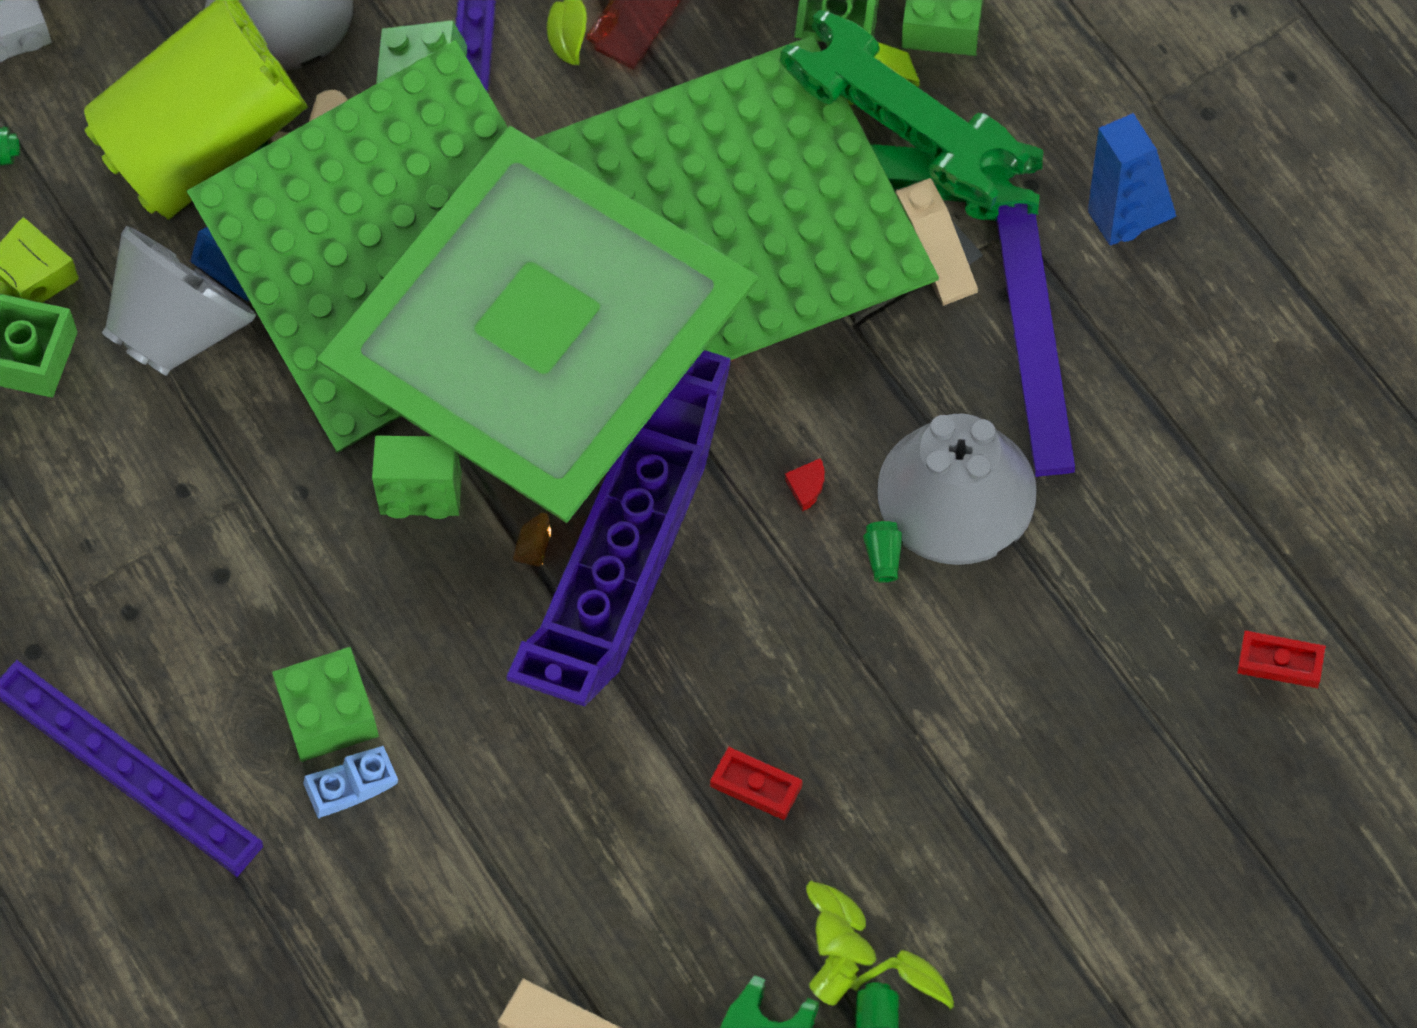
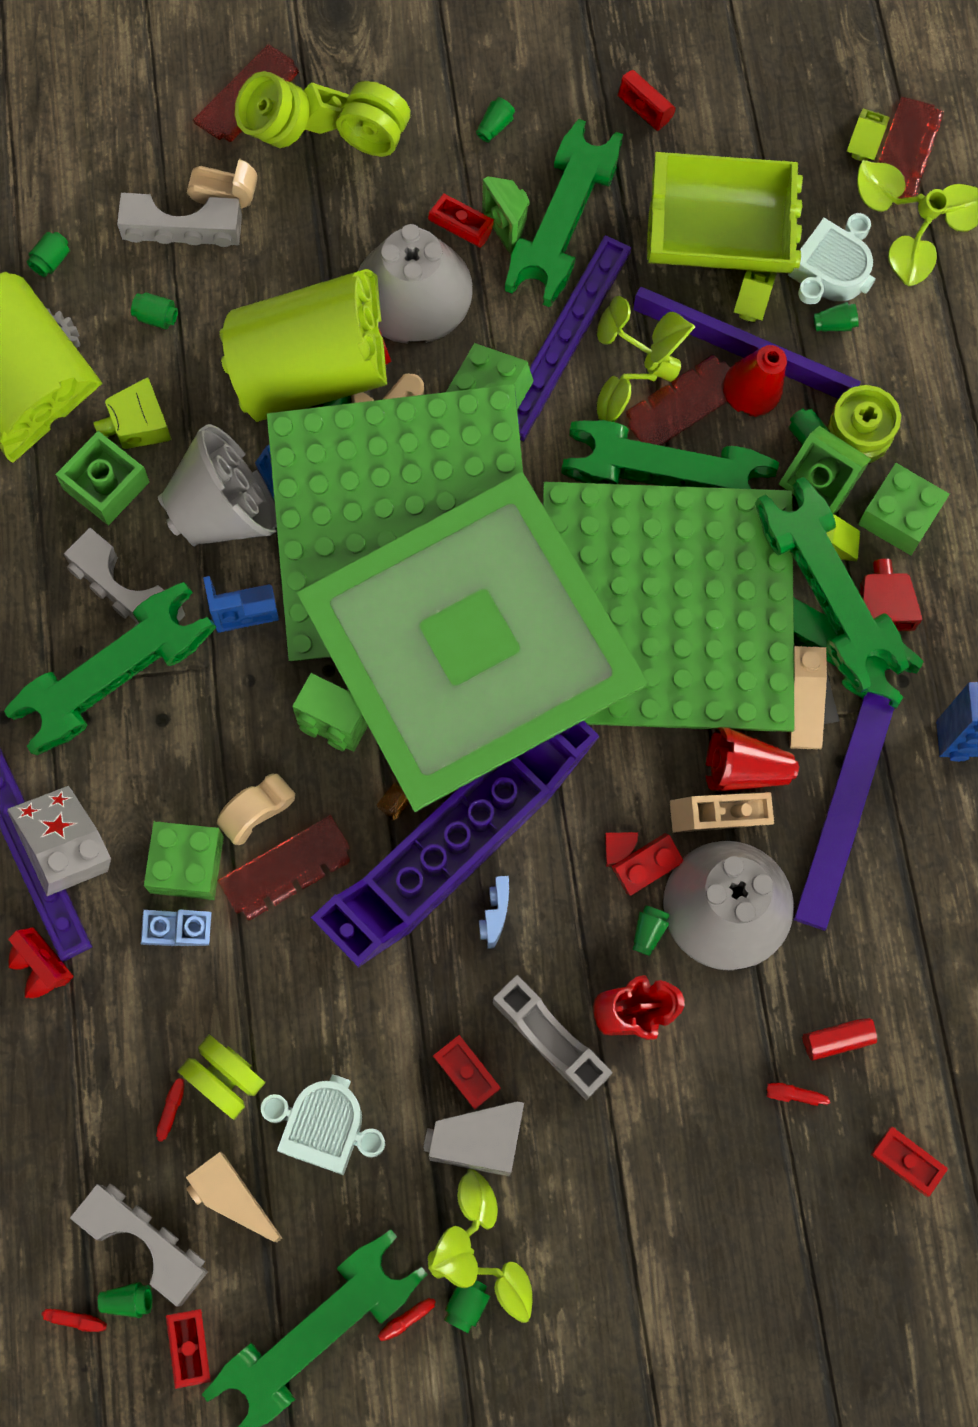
camera: 20 degrees right, 10 degrees up
none -> green piece [4,582,216,755]
none -> light grey slope [7,786,111,896]
none -> red tile [8,927,74,998]
none -> light grey arch [64,528,185,626]
none -> red piece [156,1078,184,1142]
none -> lime wheel [177,1034,265,1120]
none -> blue panel [203,576,279,633]
none -> tan animal [217,774,295,845]
none -> clear red windscreen [217,815,351,921]
none -> light aqua piece [261,1074,385,1175]
none -> light grey slope [424,1101,524,1177]
none -> light blue slope [479,876,509,949]
none -> light grey arch [493,975,613,1100]
none -> green piece [561,420,779,489]
none -> red head [593,975,684,1040]
none -> red plate [611,833,684,896]
none -> tan slope [670,792,774,833]
none -> red cone [706,727,799,792]
none -> red piece [766,1083,830,1106]
none -> red brick [802,1018,877,1061]
none -> red torso [859,559,922,631]

